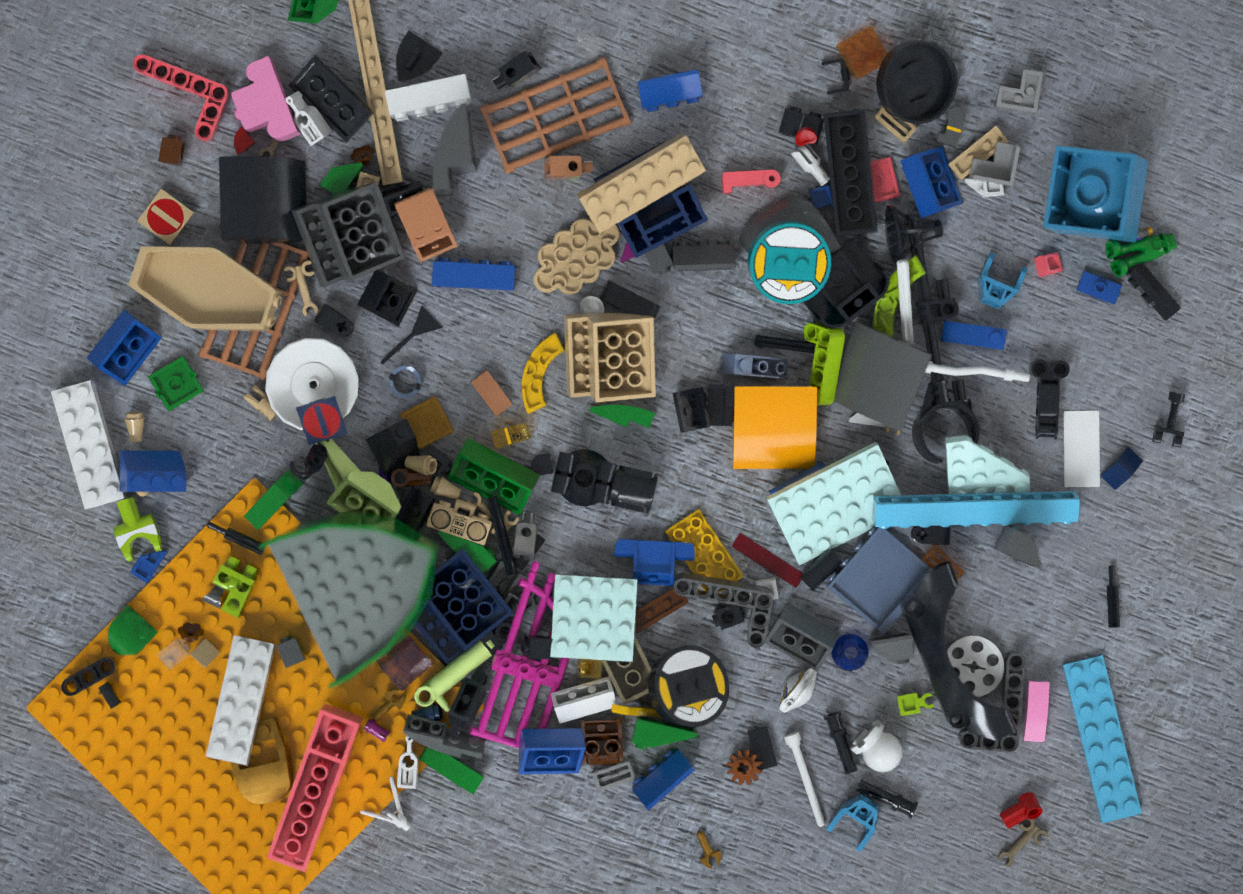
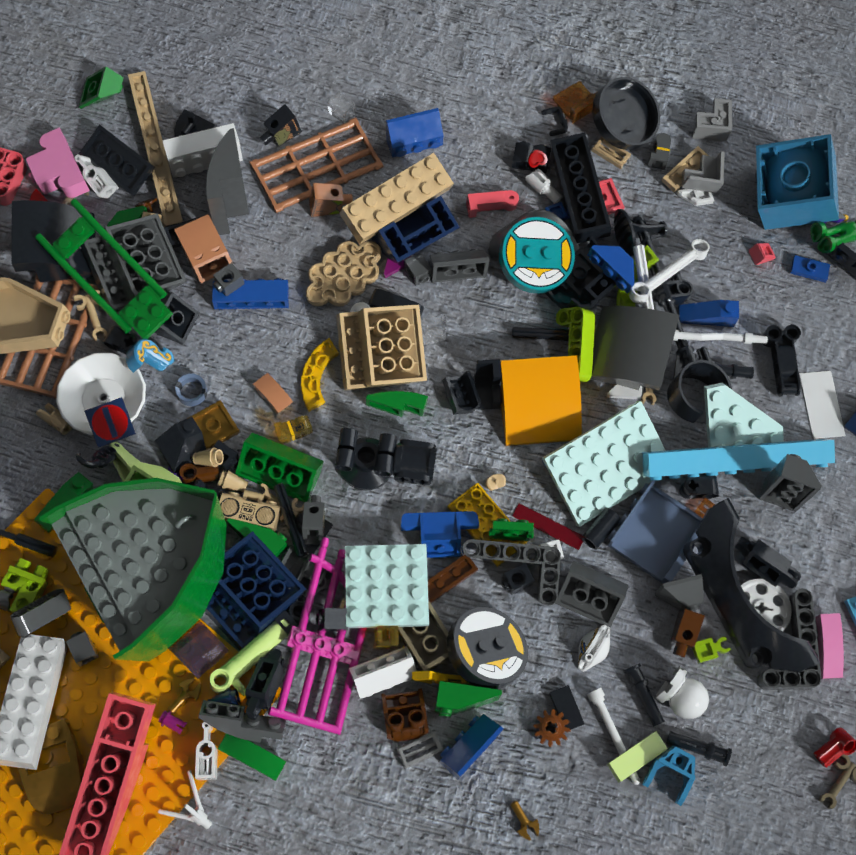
camera: 10 degrees left, 20 degrees down
black piece [381,306,442,364] -> none
blue slope [518,728,586,774] -> none
black tile [531,453,553,475] -> none
sand blue slope [722,354,788,379] -> none
clear blue piece [831,634,869,671] -> none
blue slope [900,146,963,218] -> none
dark azure piece [978,252,1028,309] -> none
none -> dark grey beam [10,589,71,636]
none -> green plate [35,199,173,339]
none -> dark azure animal [126,339,174,373]
none -> dark grey brick [213,262,244,296]
none -> tan piece [485,474,506,491]
none -> green plate [489,518,534,541]
none -> blue slope [588,245,634,294]
none -> yellowish green tile [607,731,668,783]
none -> white piece [629,239,710,304]
none -> reddish brown torso [671,609,705,658]
none -> black pin [717,364,754,379]
none -> black hinge [735,537,801,588]

